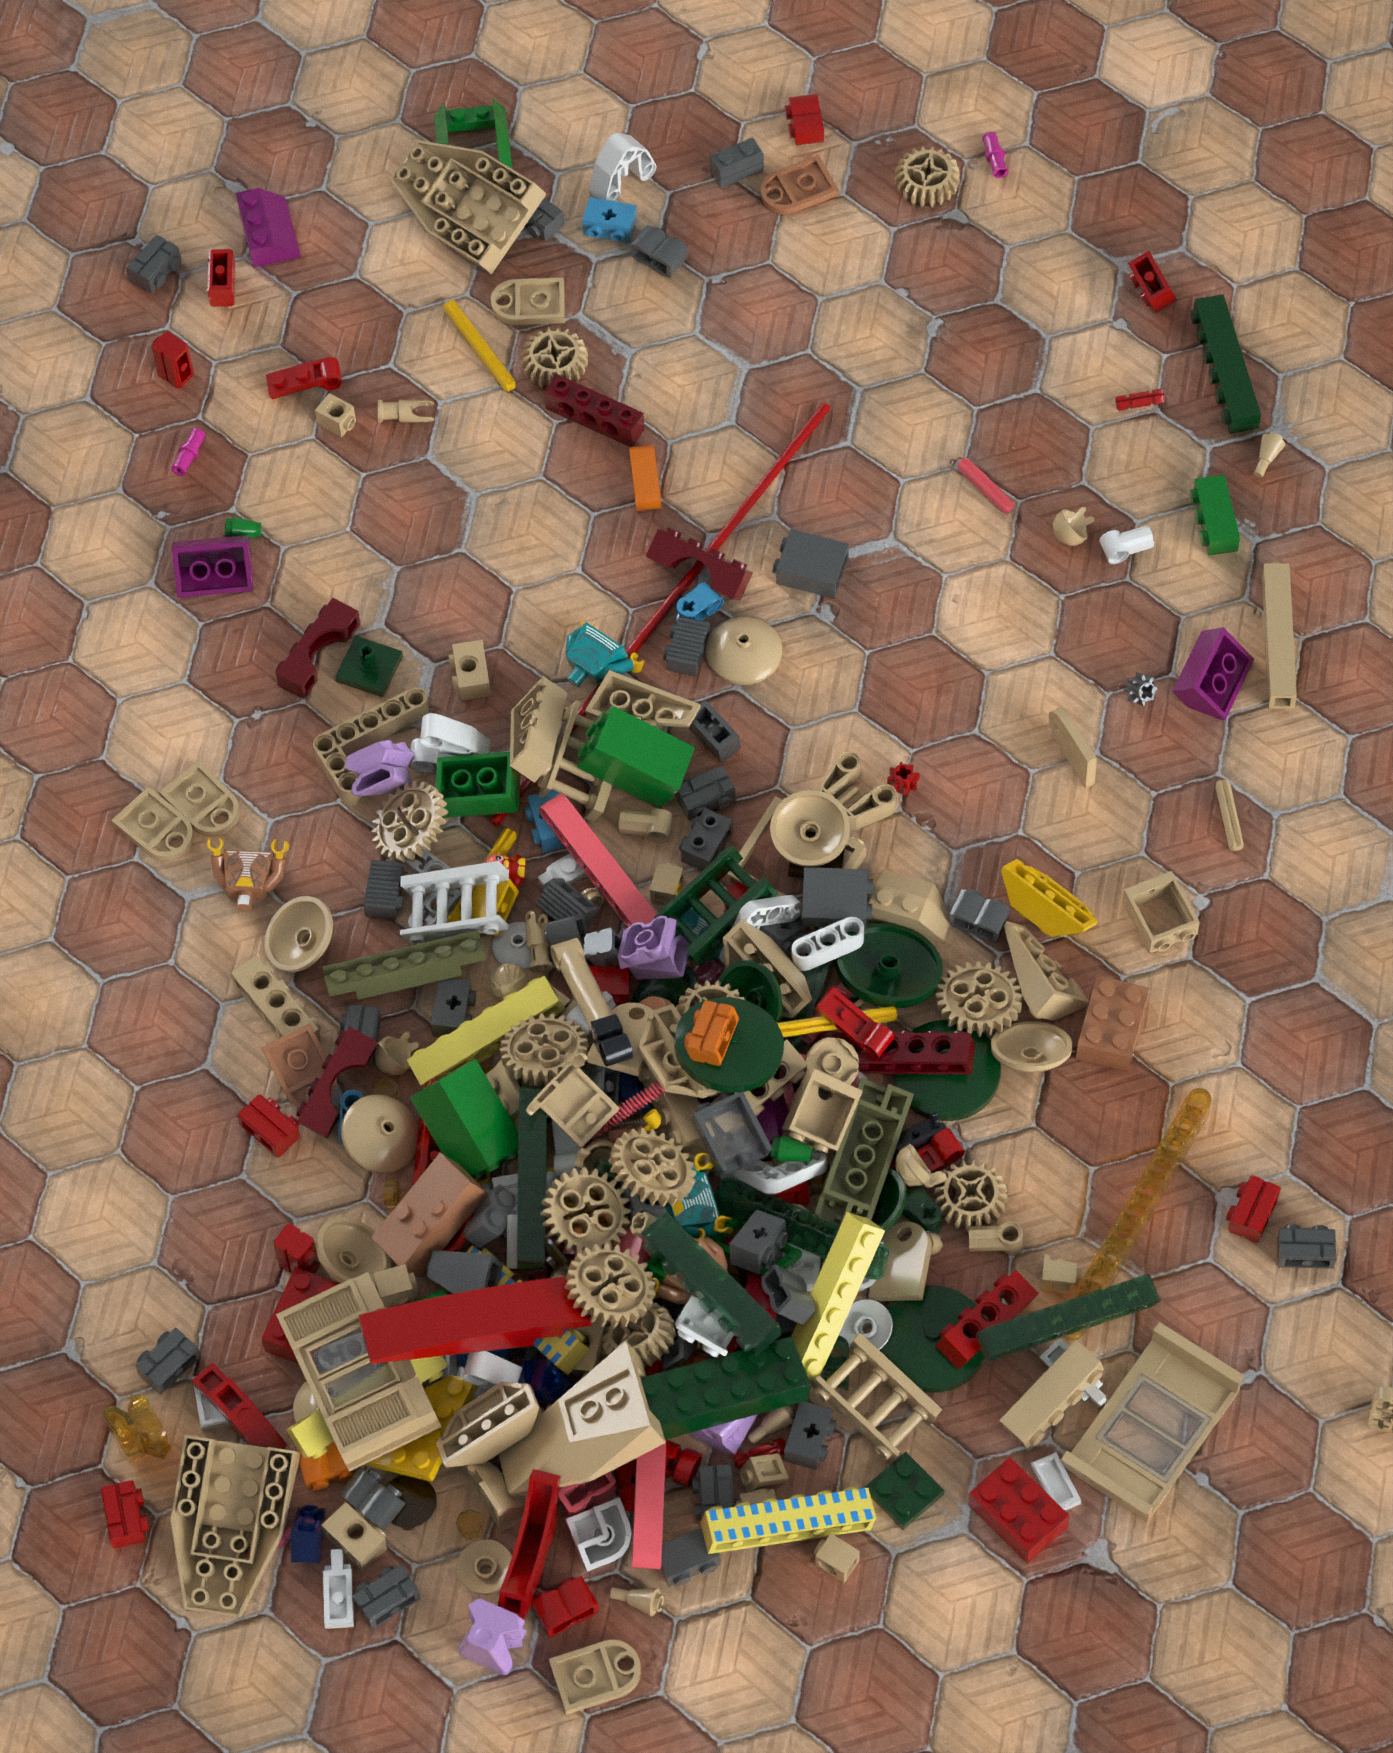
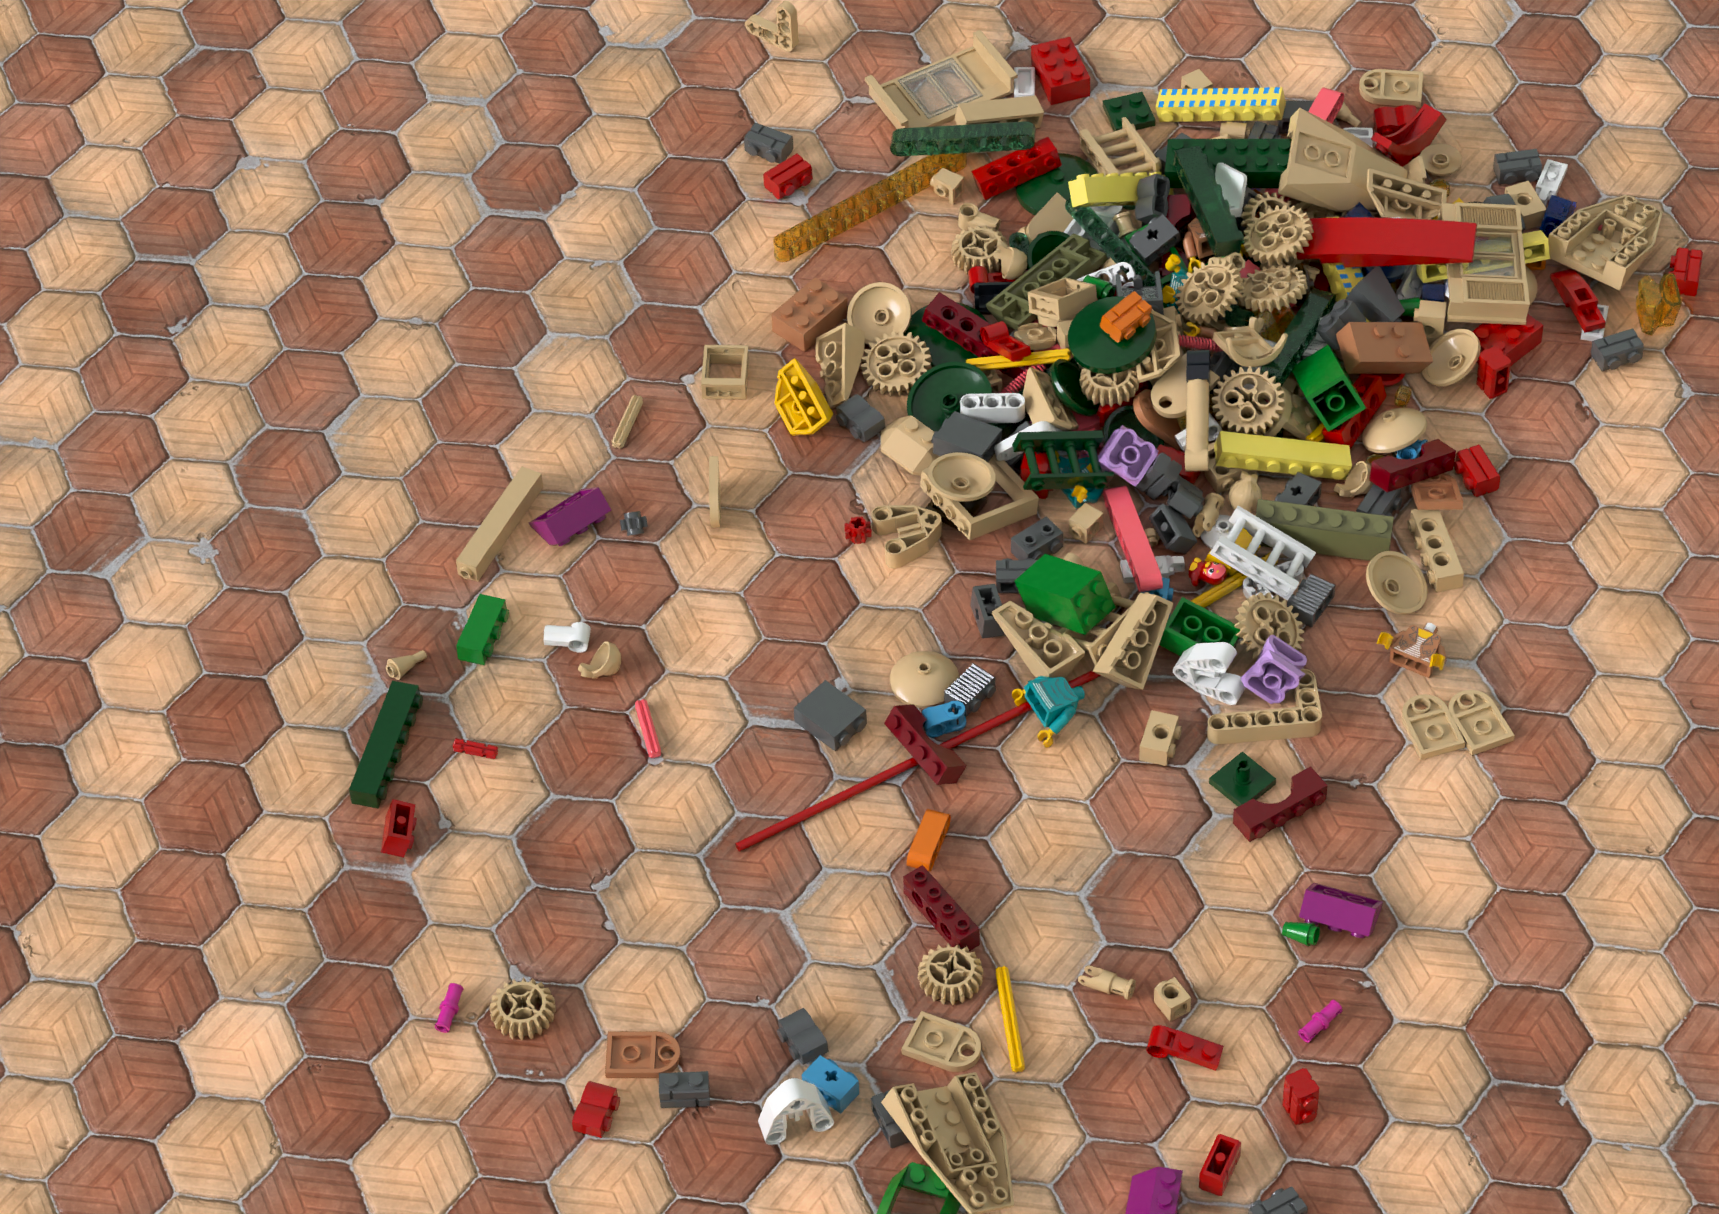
camera: 155 degrees left, 10 degrees down
lavender piece [458,1598,526,1675] -> none
none -> tan bush [1112,211,1137,239]

